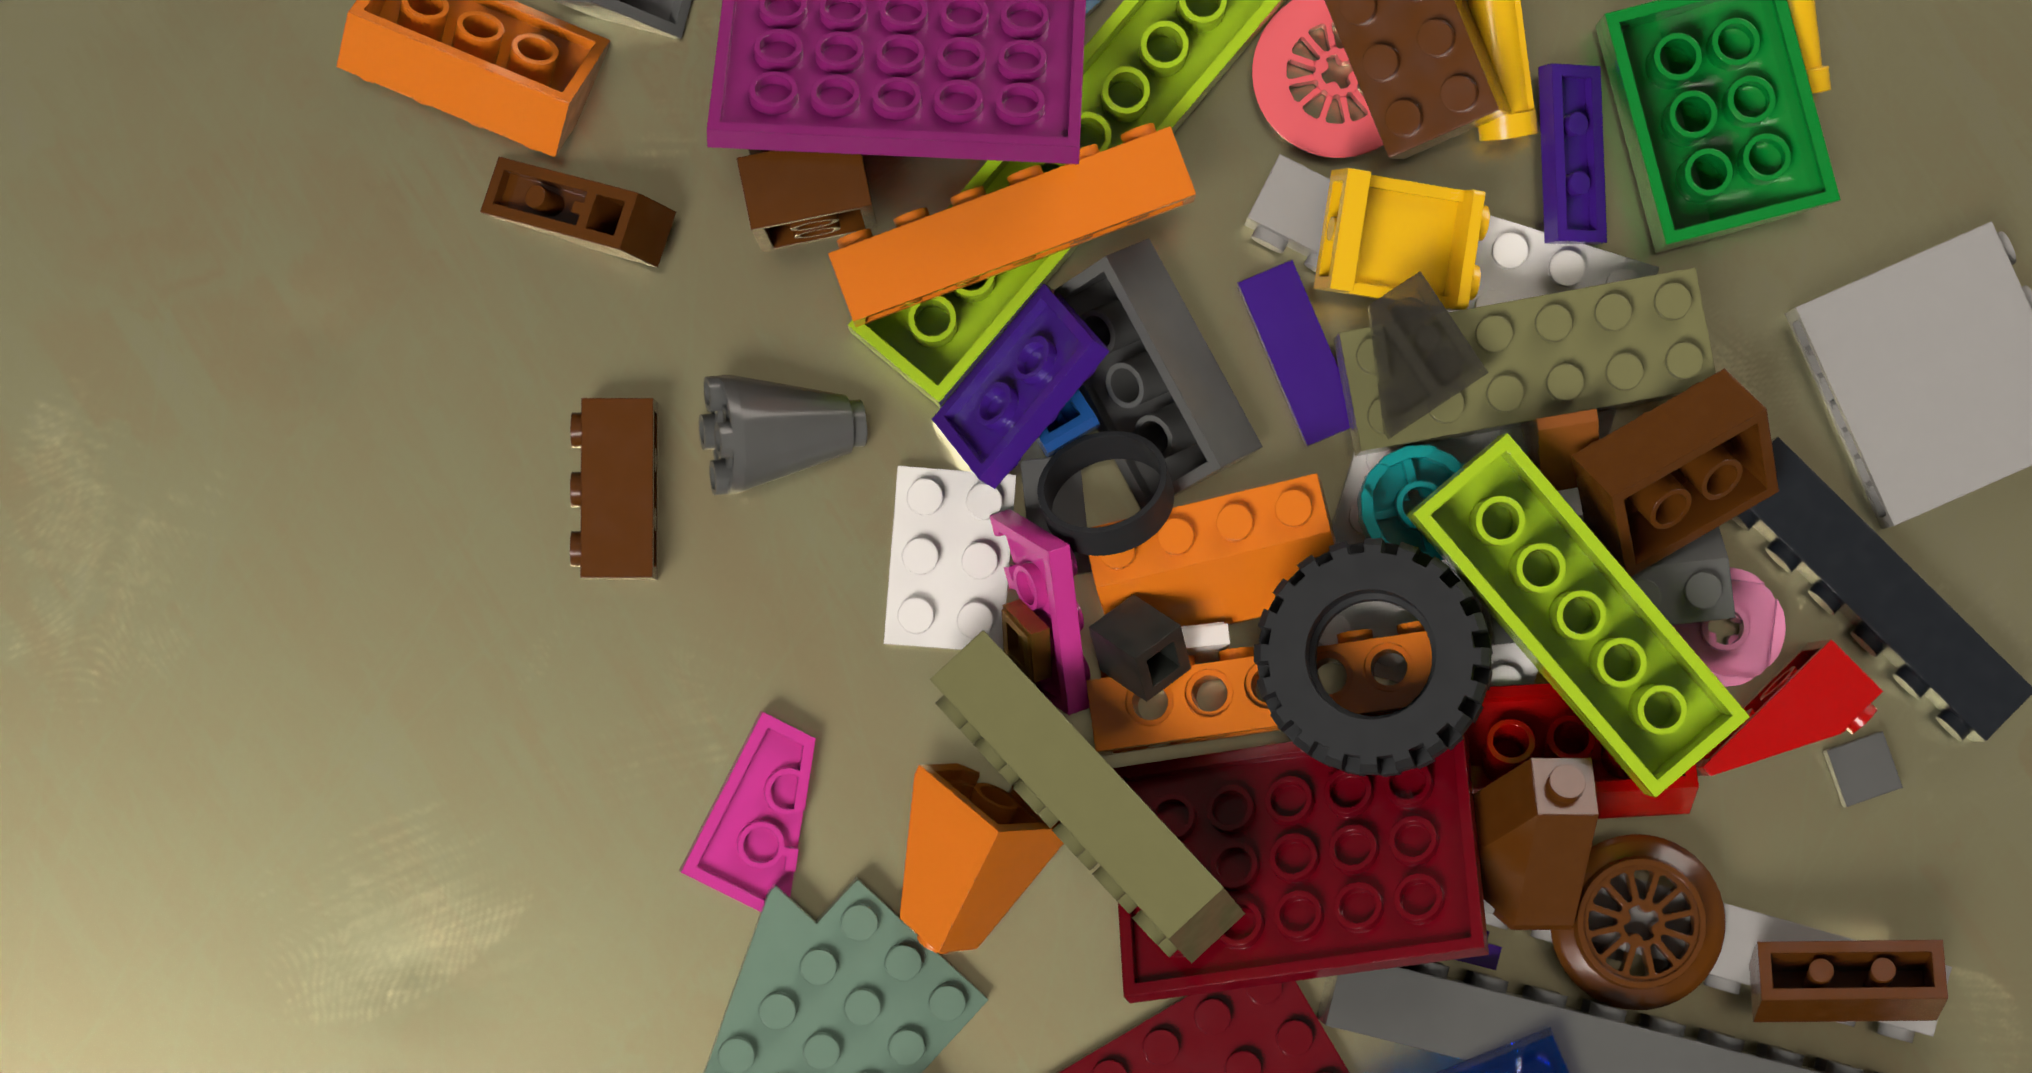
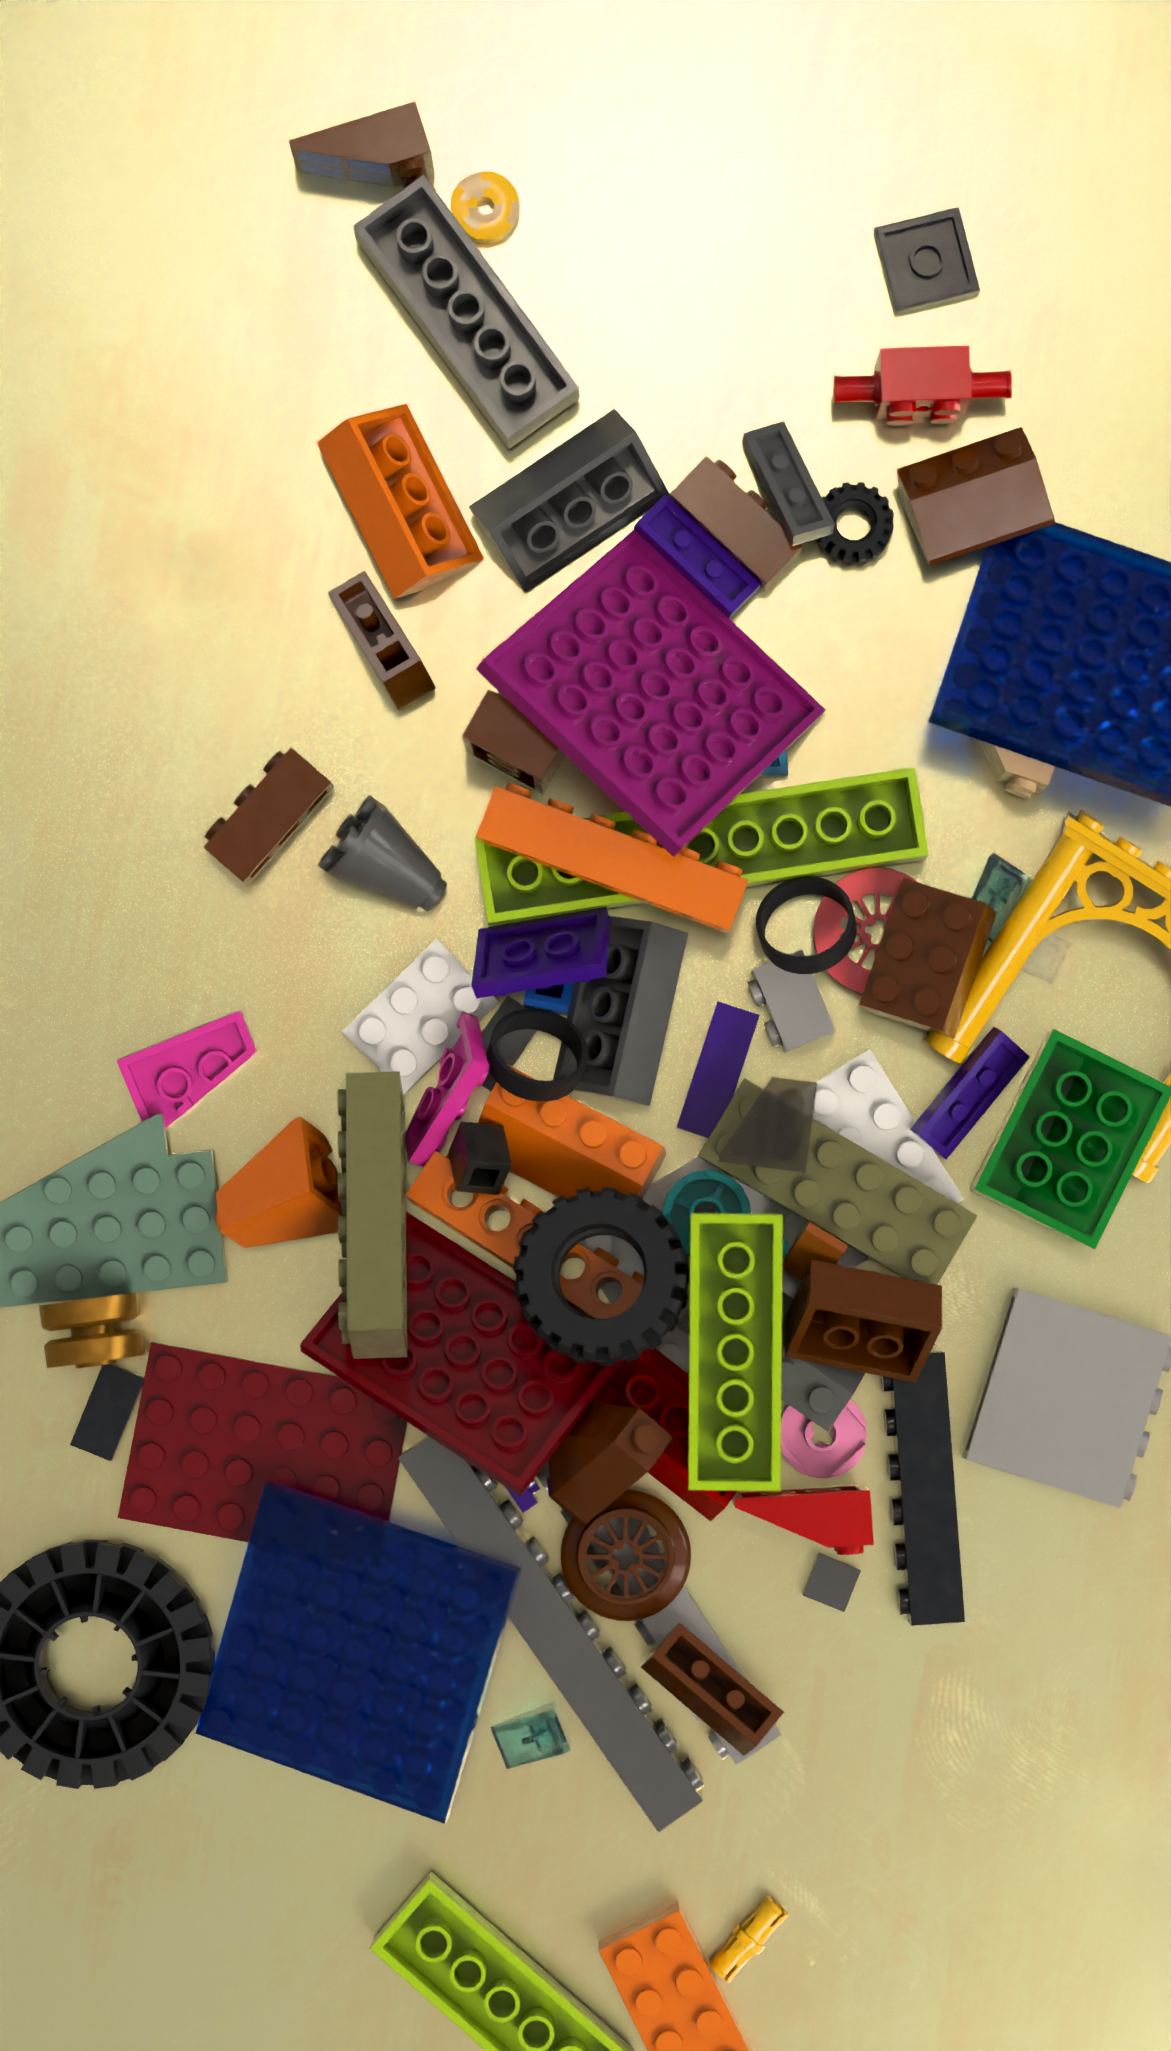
camera: 45 degrees right, 0 degrees up
pearl gold tile [1001,599,1052,683] -> none
white tile [1181,622,1230,664] -> none
yellow panel [1313,168,1490,311] -> none
none -> black tyre [756,876,857,974]

